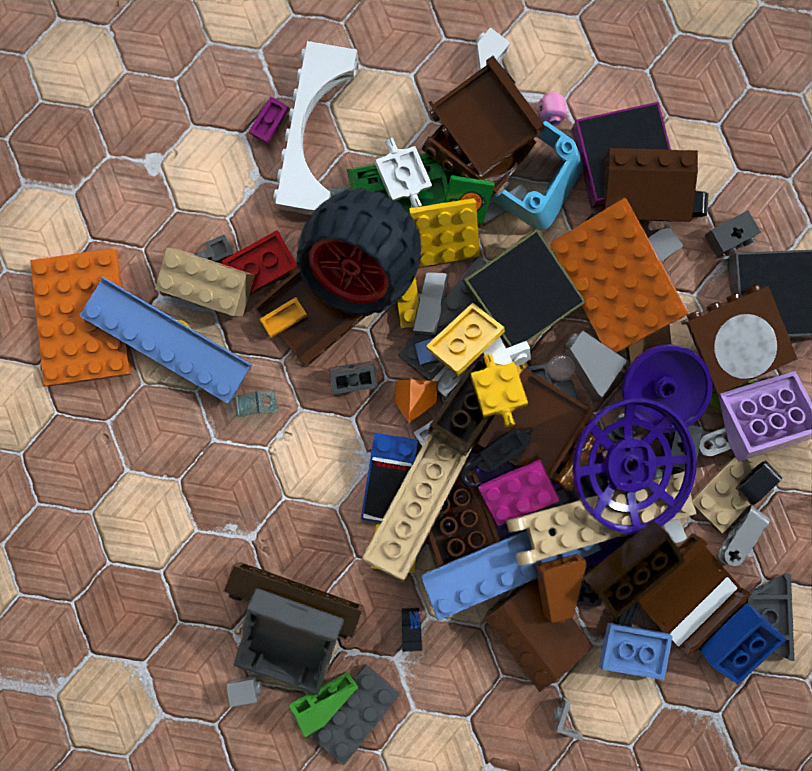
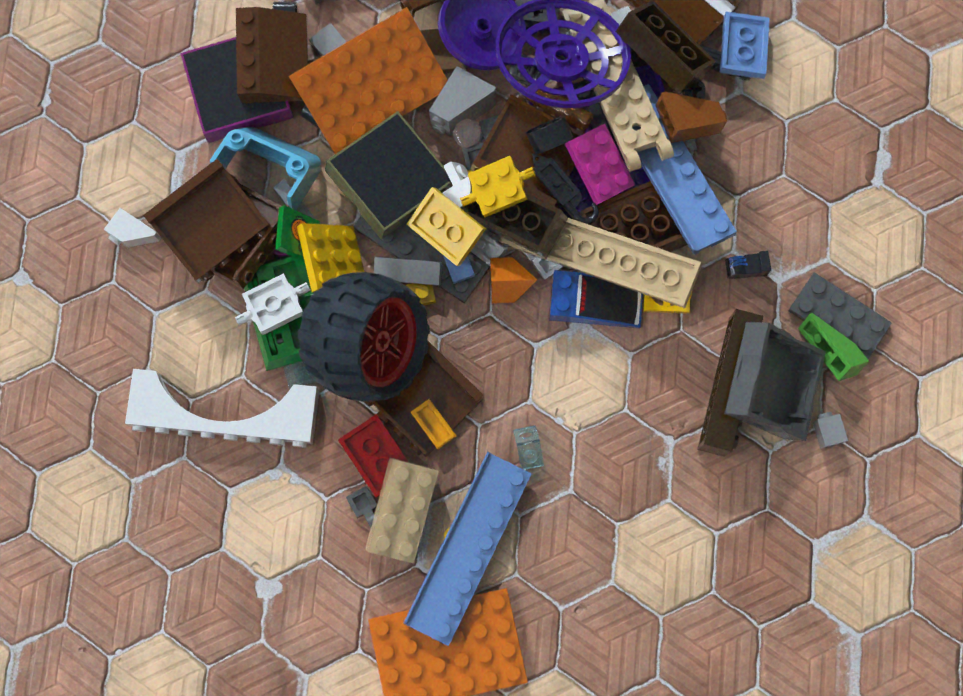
camera: 90 degrees left, 5 degrees down
magenta plate [249,96,289,145] -> none
dark grey brick [329,361,377,394] -> none
reddish brown slope [485,578,594,692] -> none
bright pink head [538,92,567,126] -> none
light grey bracket [553,697,583,741] -> none
none -> black beam [525,115,574,154]

